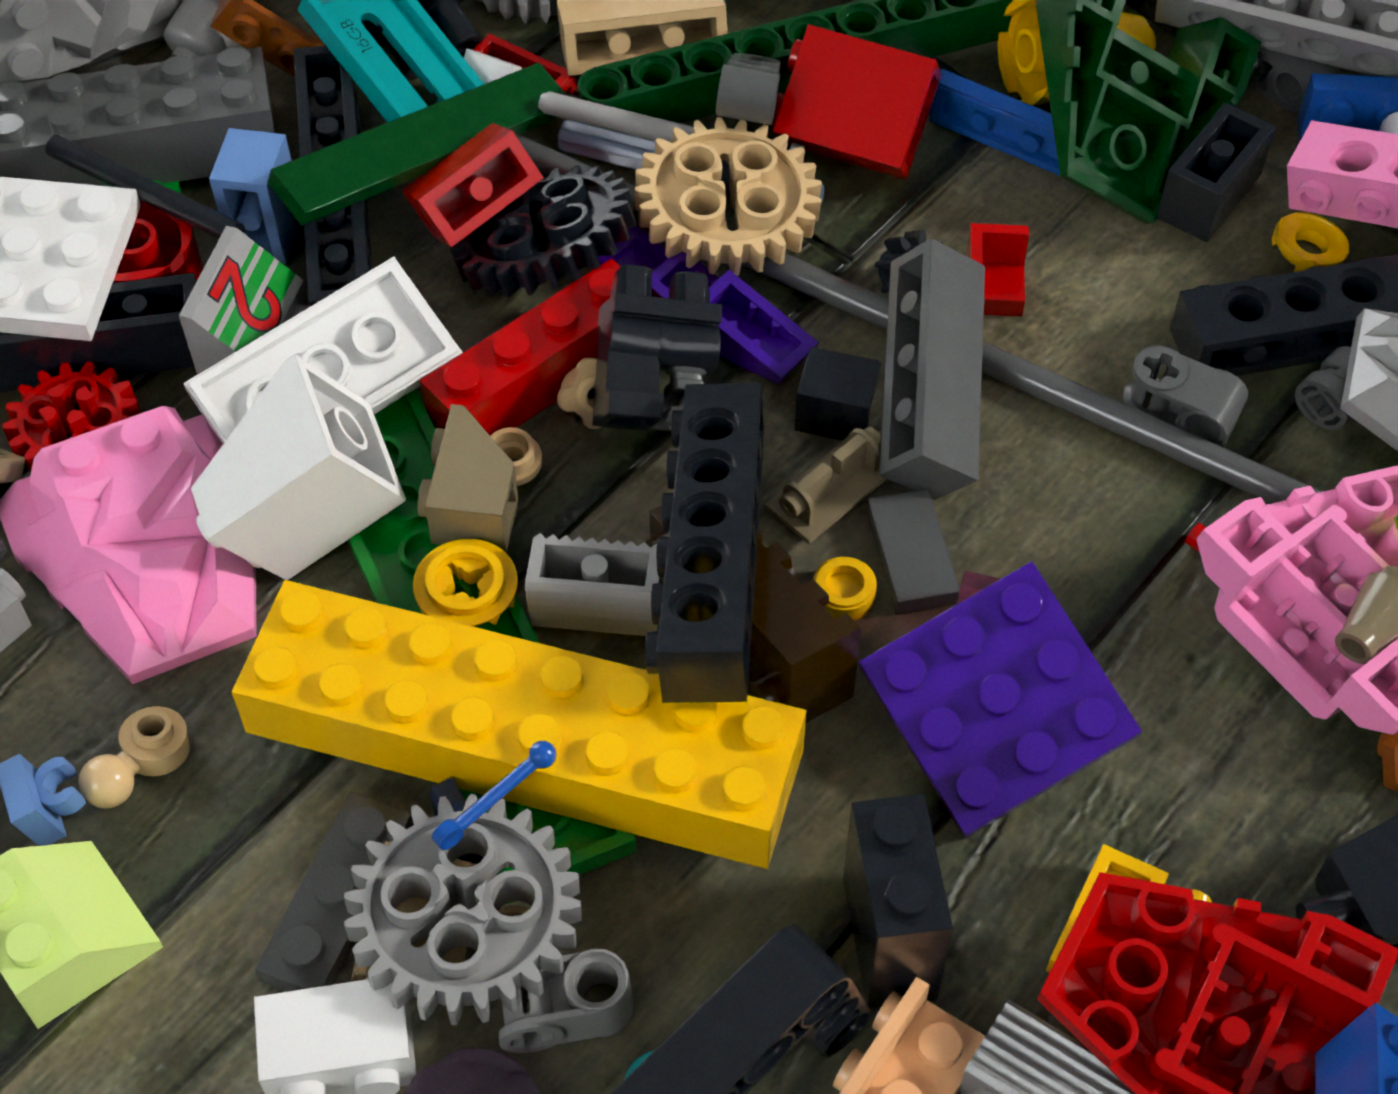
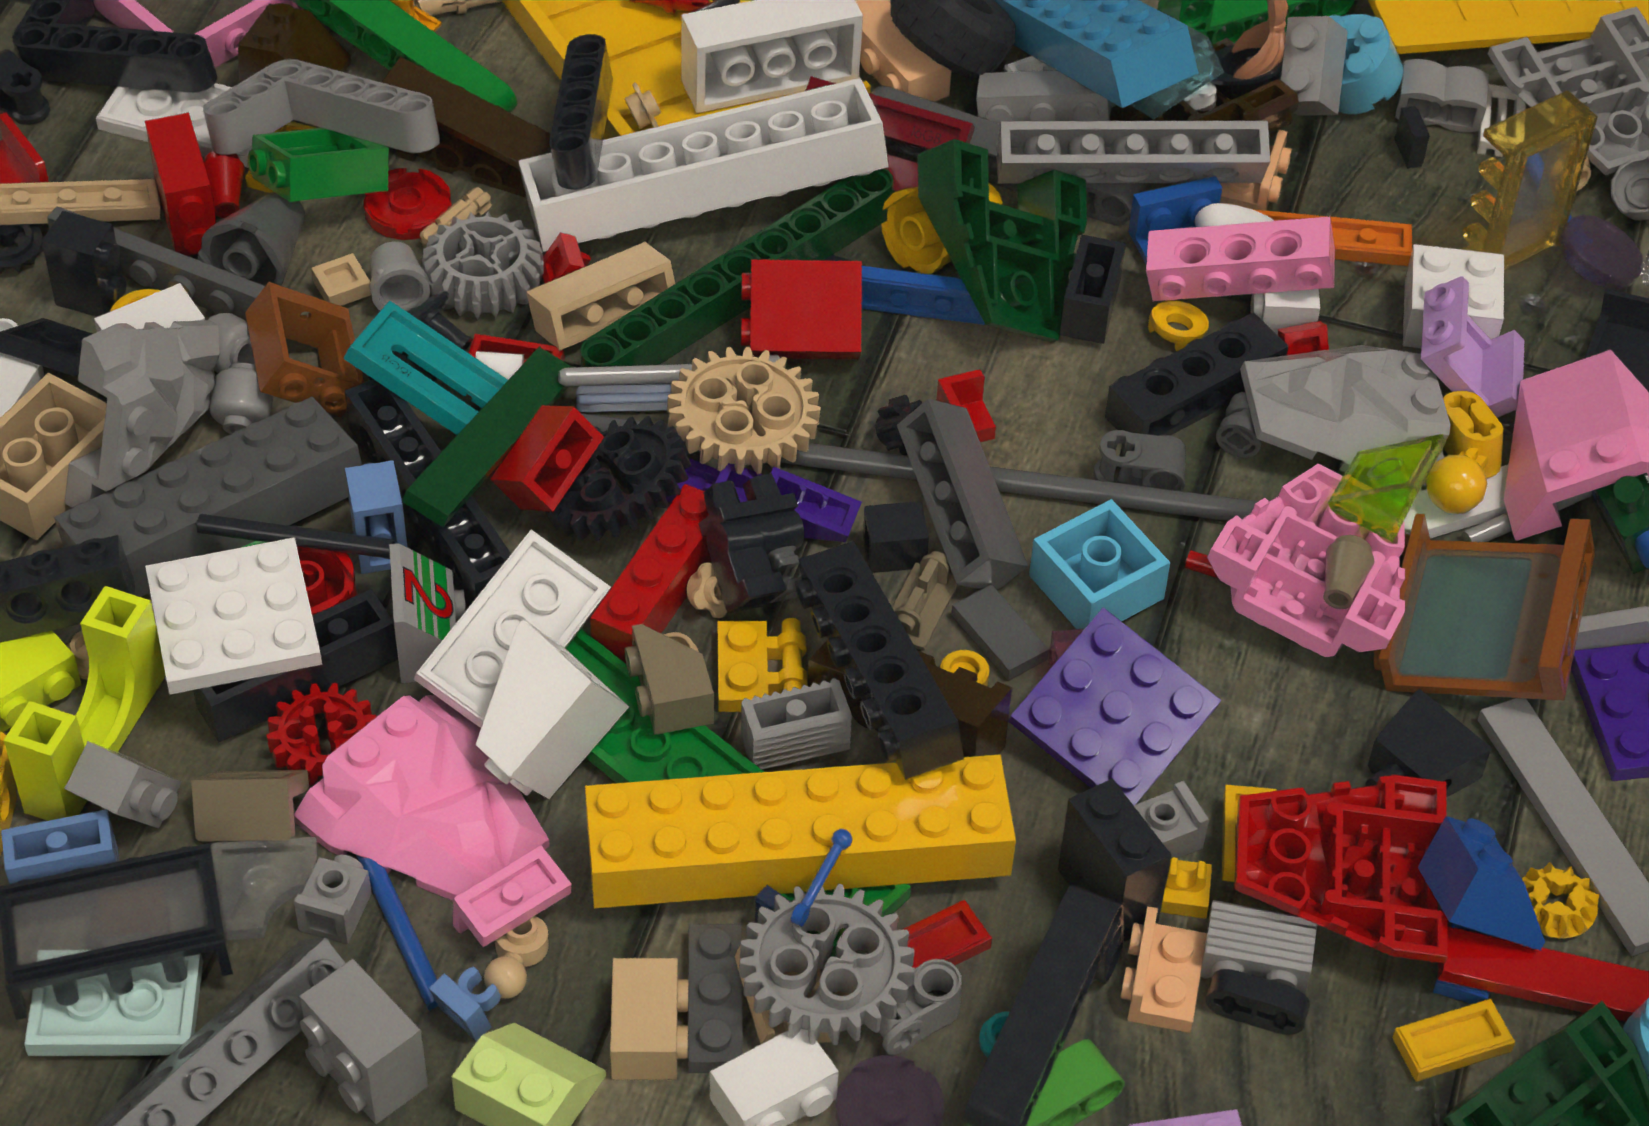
camera: 25 degrees left, 5 degrees down
yellow gear [413,539,519,627] -> none
dark grey piece [715,53,781,125] -> none
none -> blue bar [355,854,439,1010]
none -> bright pink panel [453,845,572,947]
none -> tan brick [610,958,688,1080]
none -> yellow plate [717,618,808,712]
none -> red tile [902,899,992,969]
none -> medium azure brick [1029,499,1170,633]
none -> light grey brick [1134,781,1209,858]
none -> yellow tile [1160,857,1212,919]

